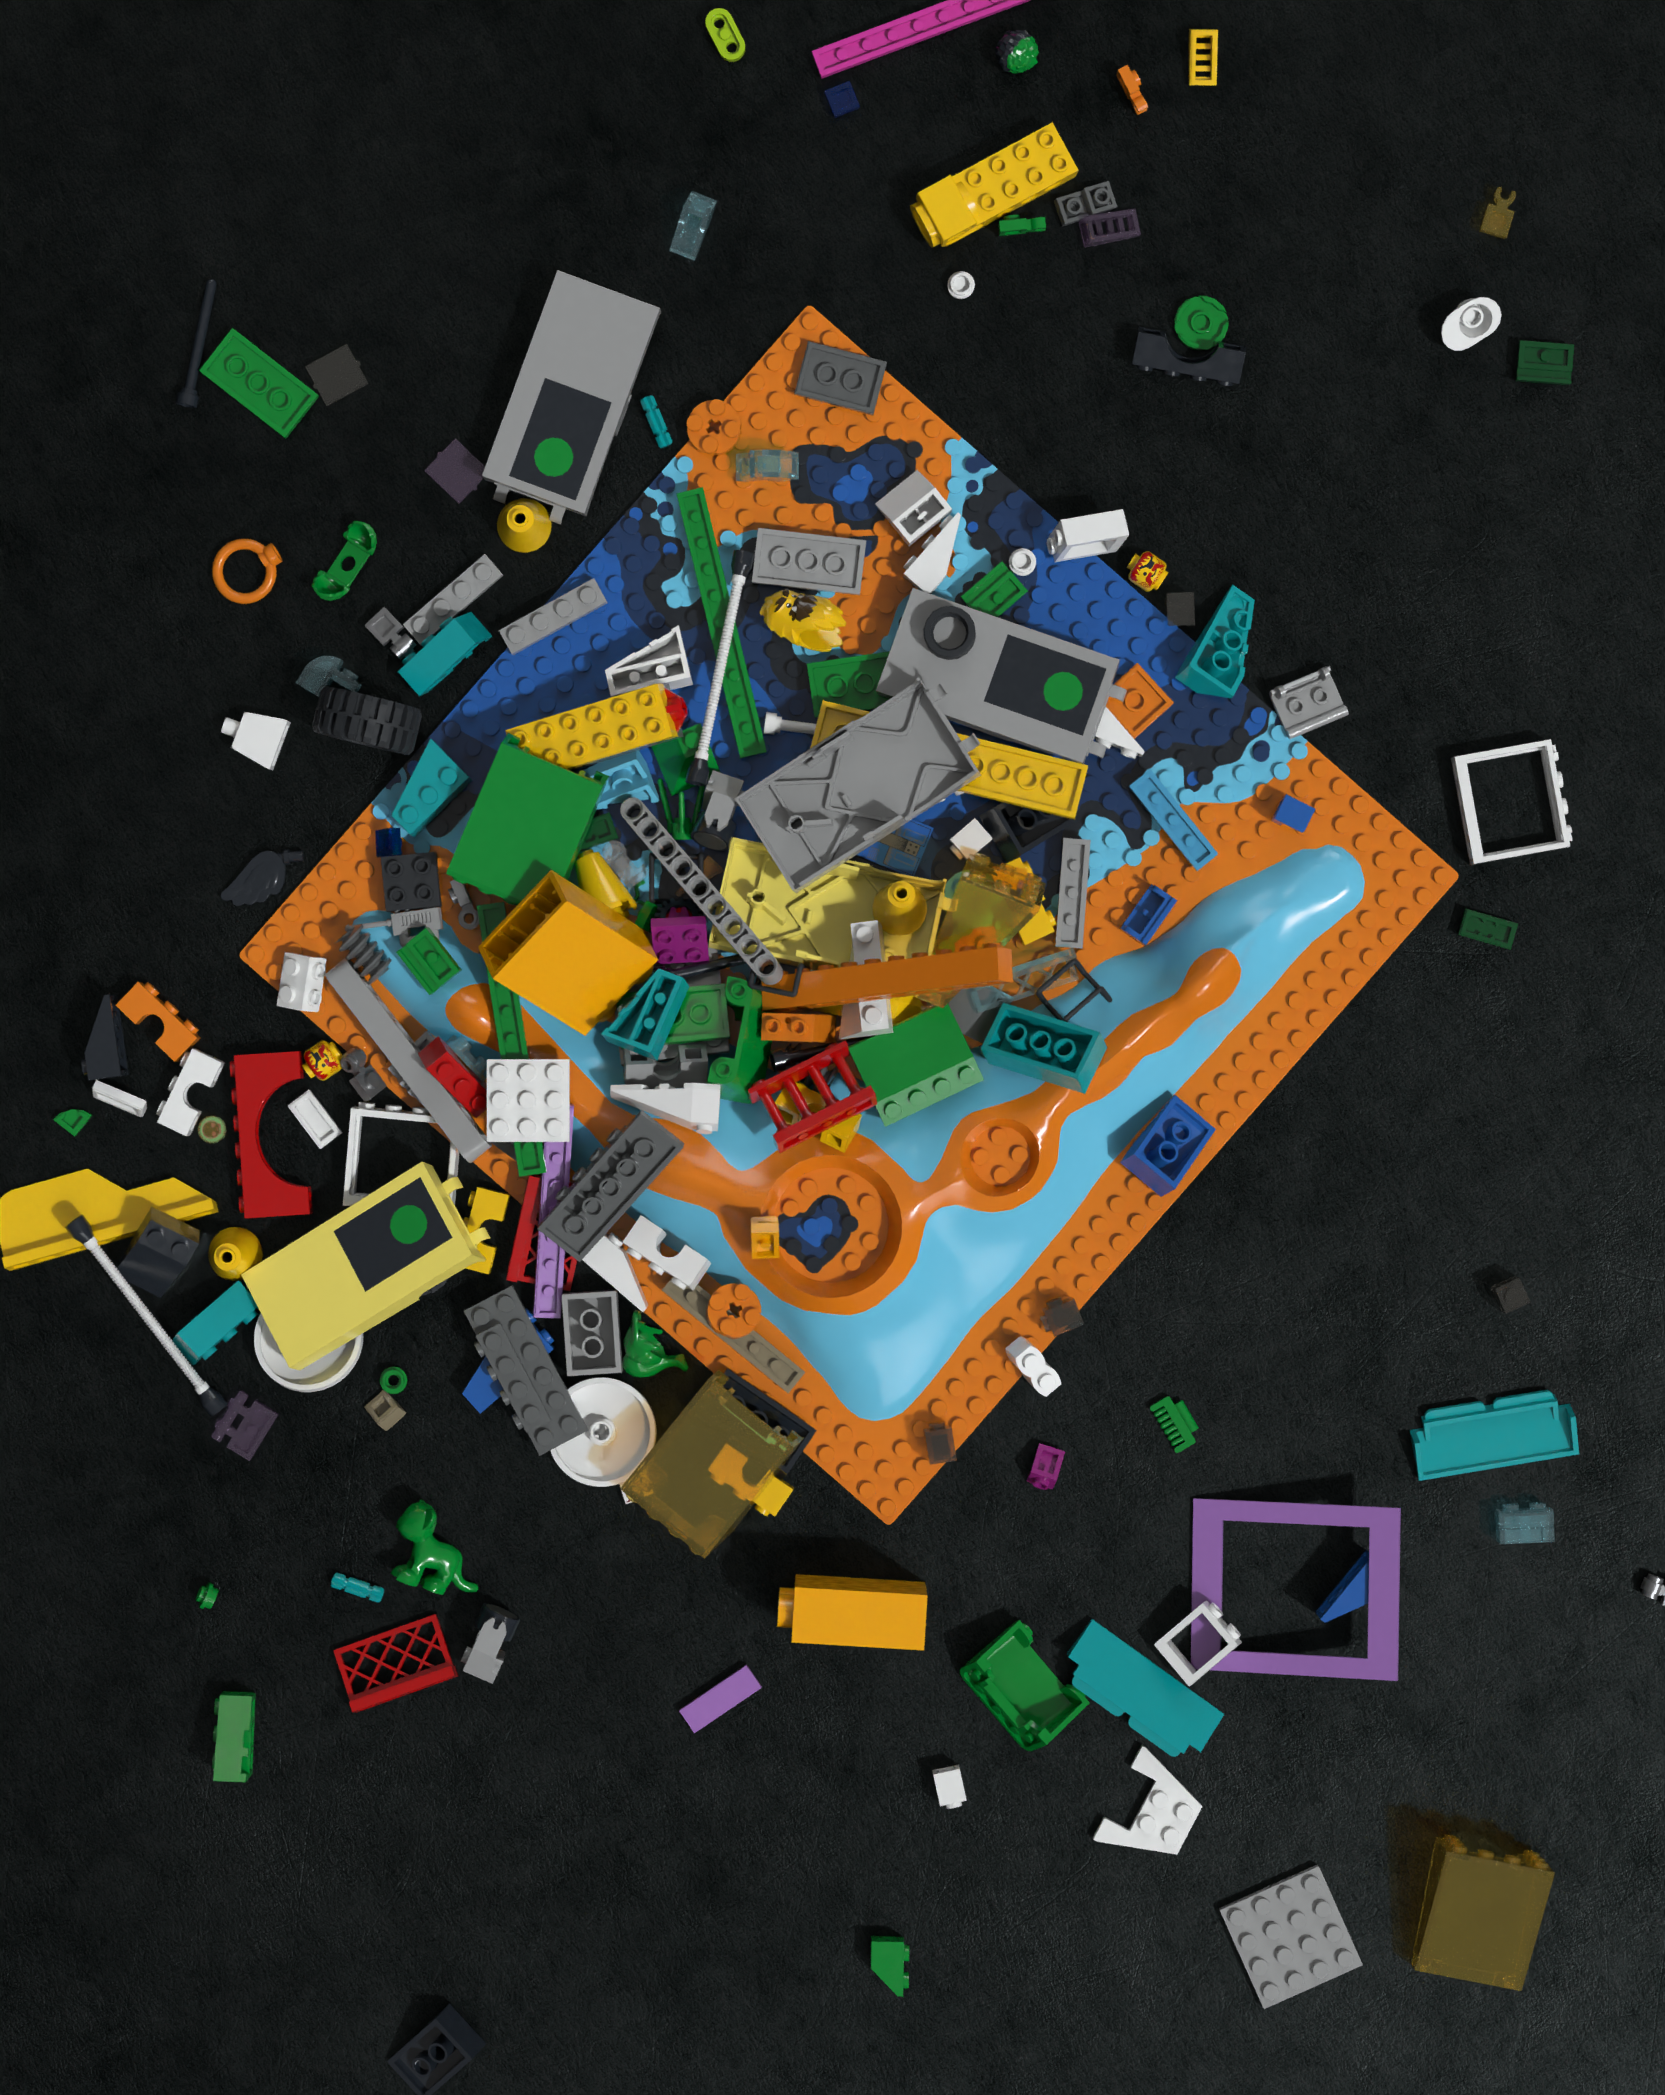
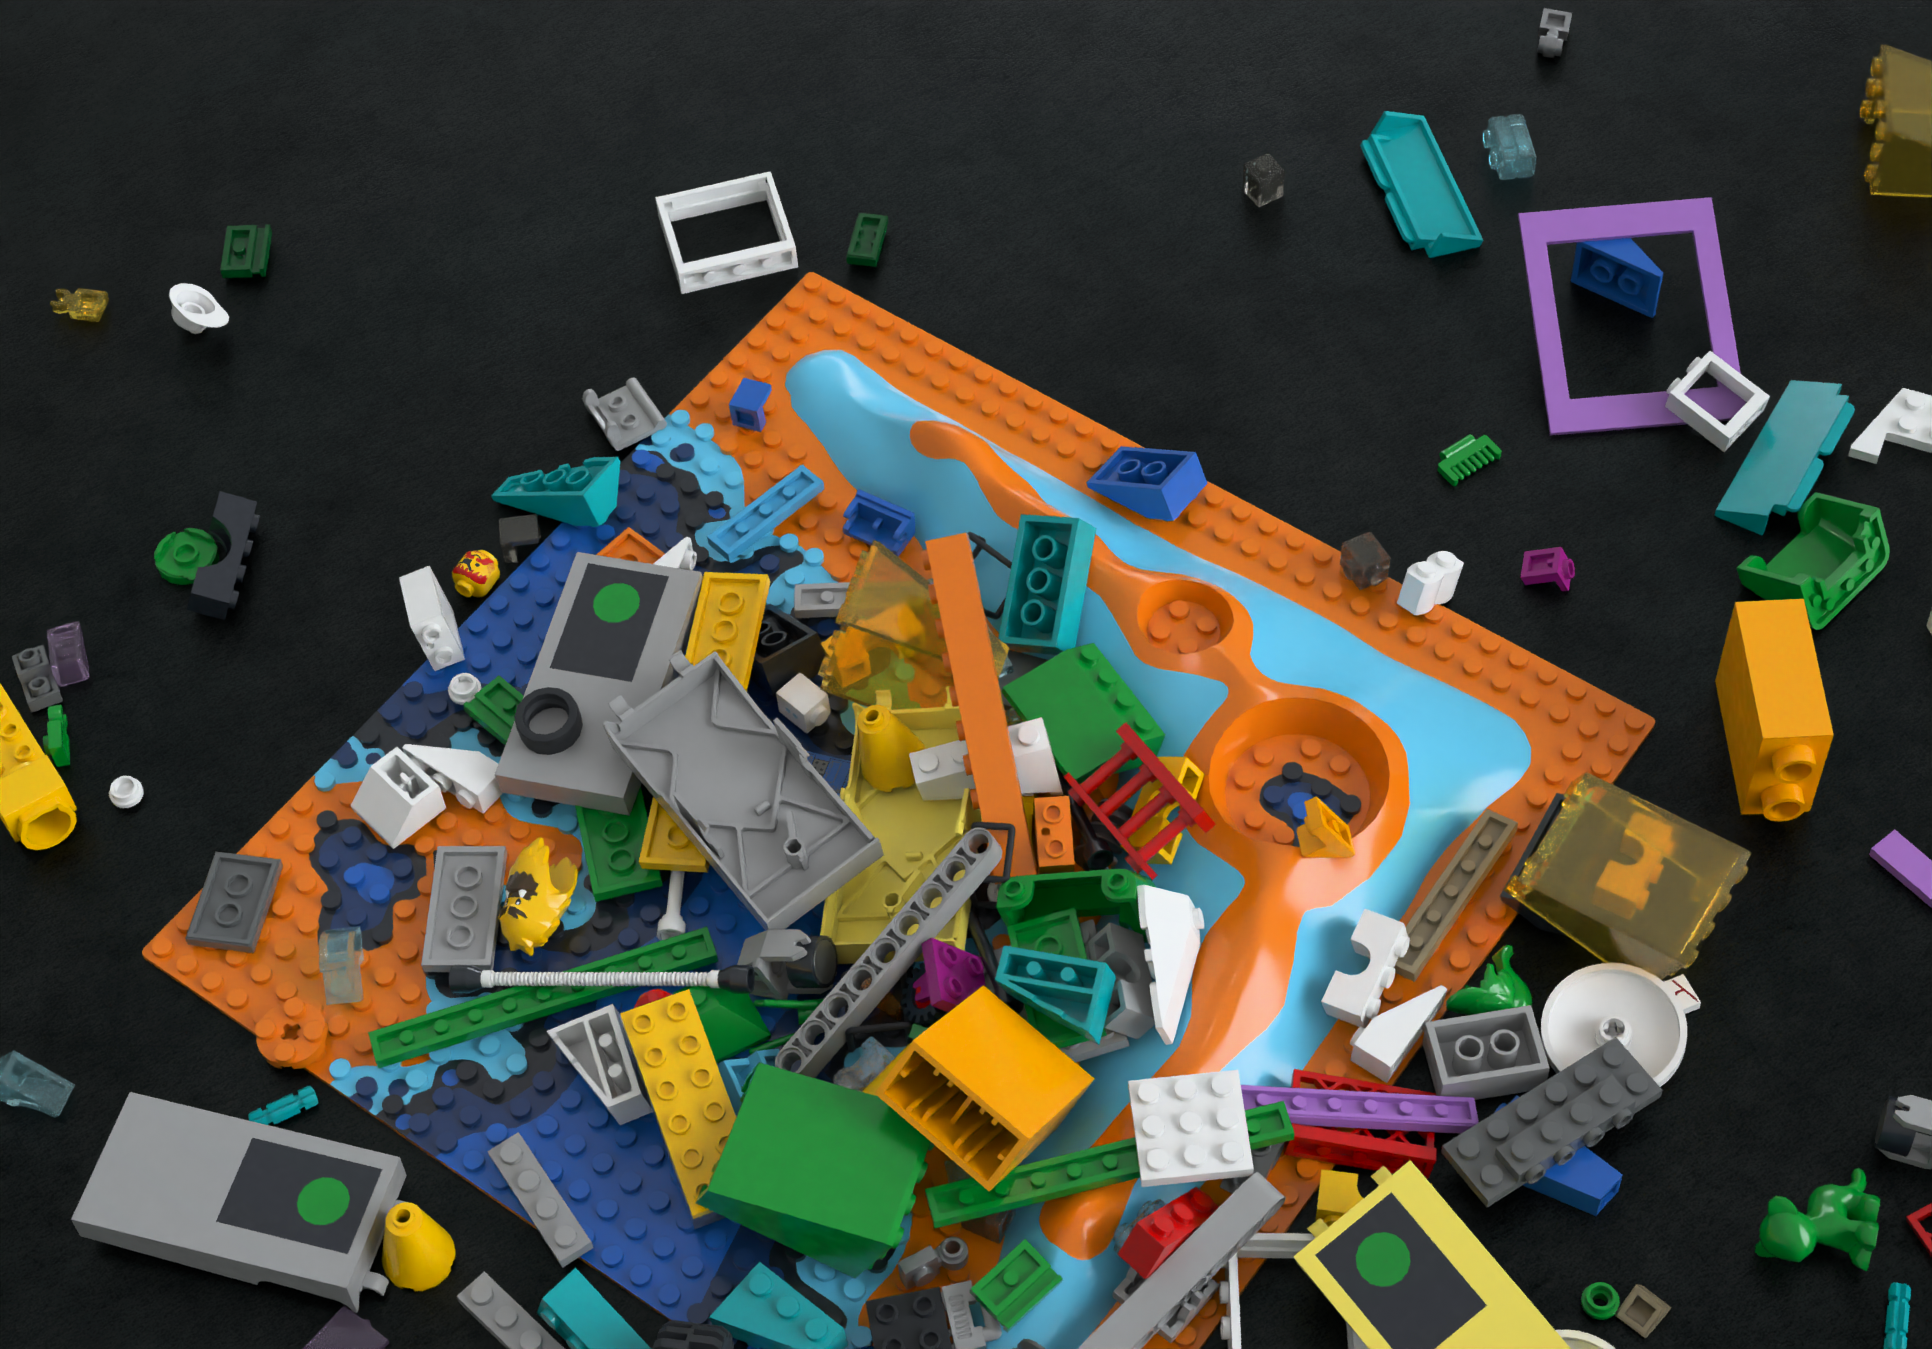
camera: 90 degrees left, 35 degrees down
dark grey plate [537,1110,684,1262] -> none
orange plate [706,1283,761,1339] -> none
clear smoke brick [923,1422,957,1465] -> none

